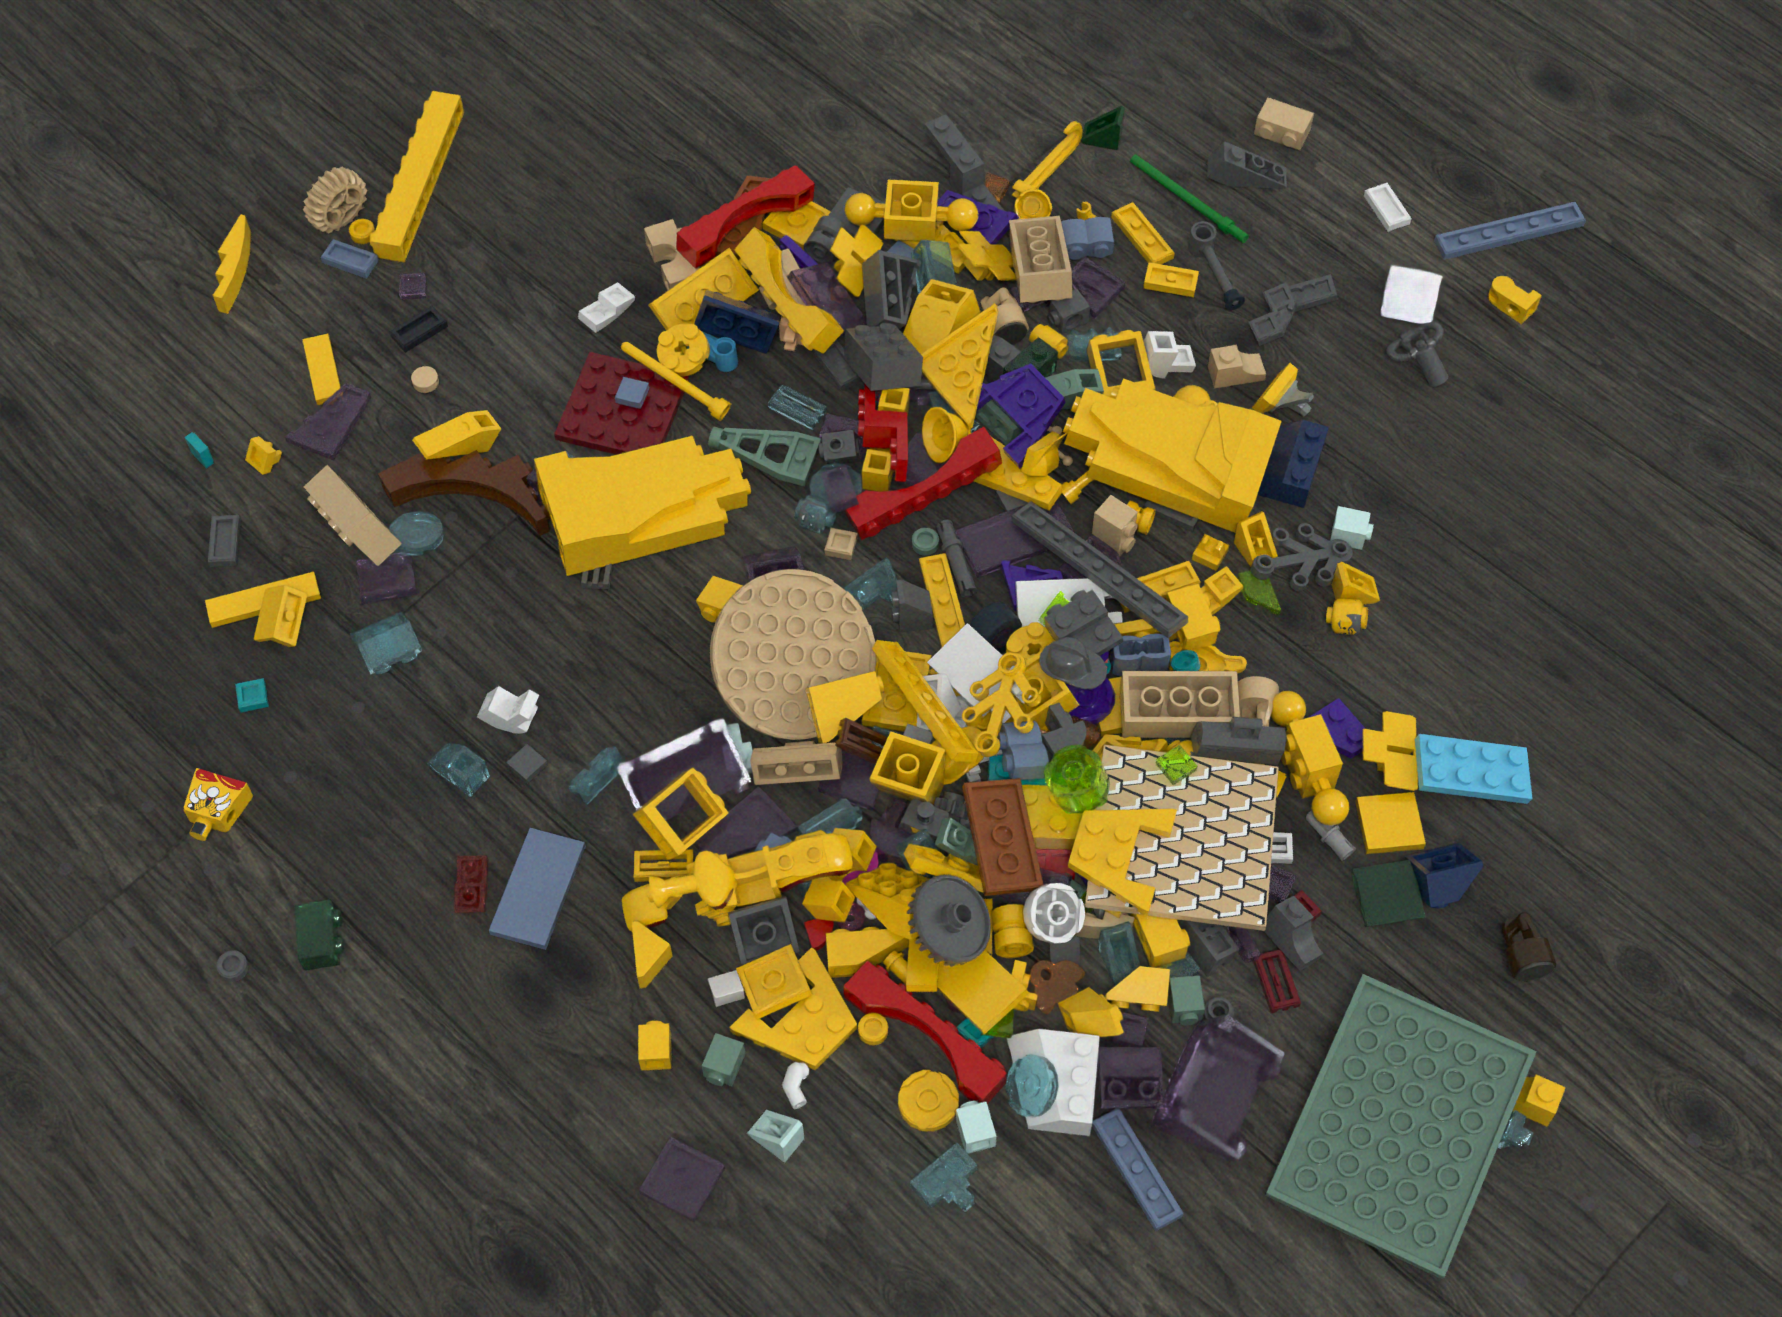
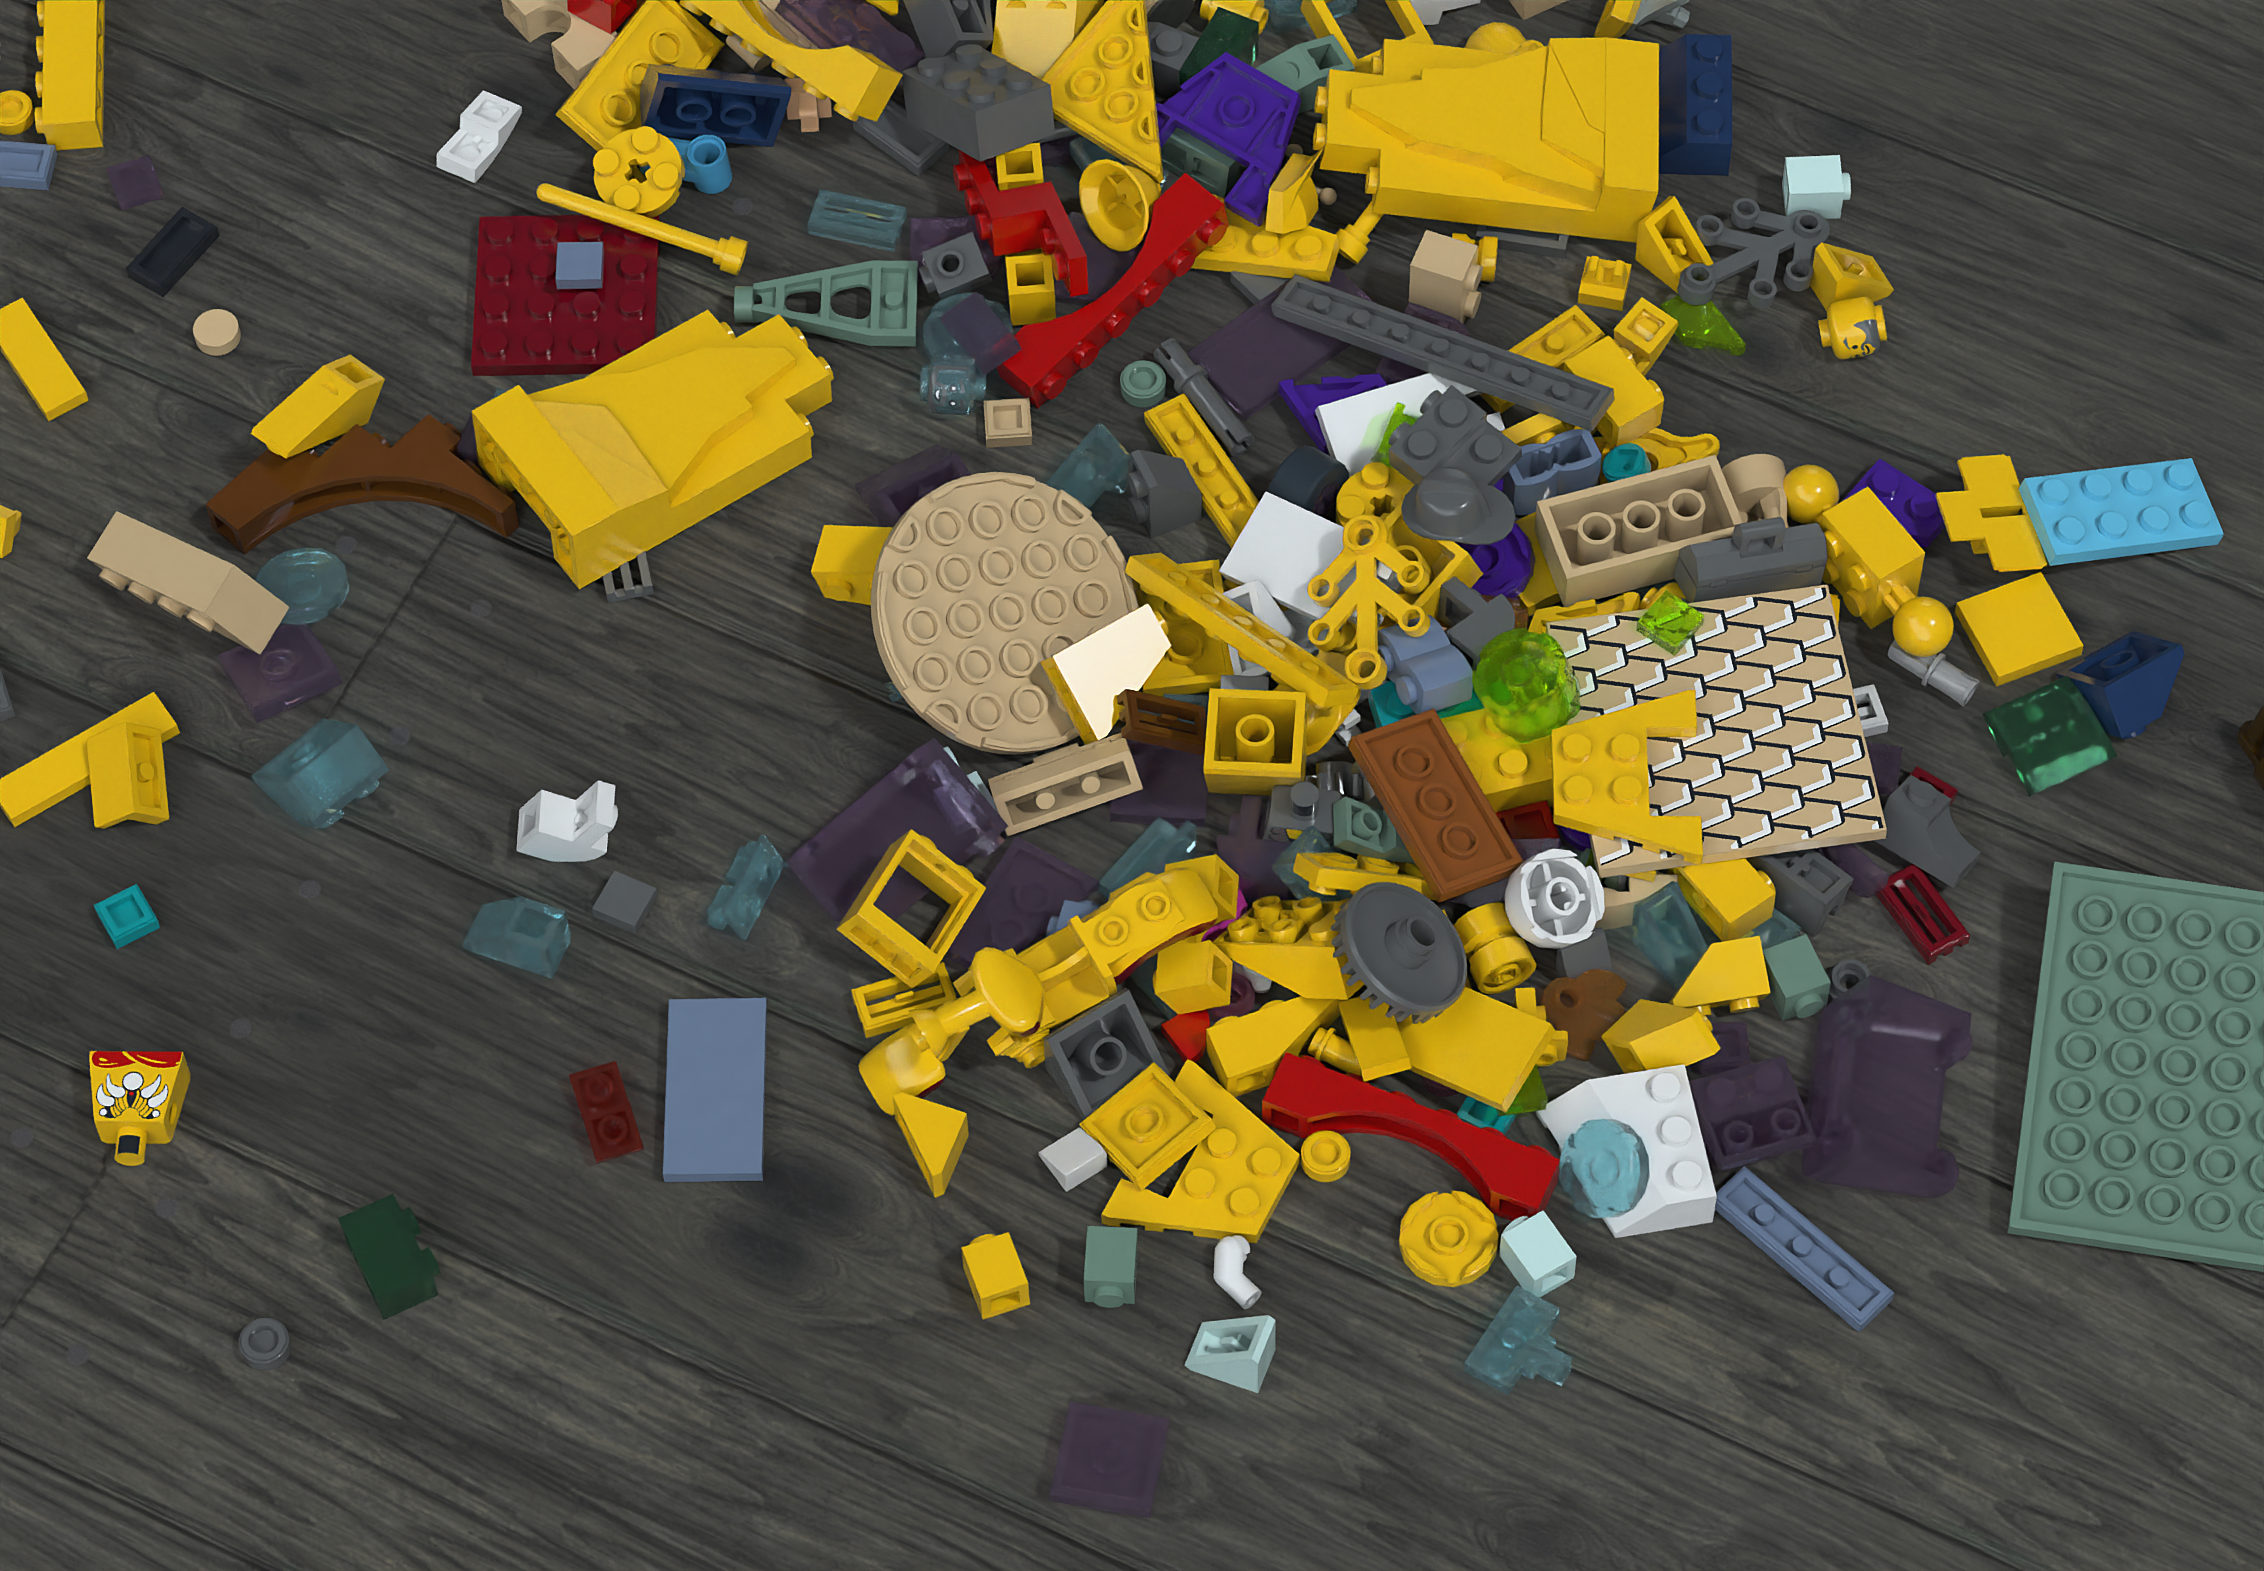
camera: 15 degrees left, 0 degrees up
clear purple wing [285,383,371,460] -> none

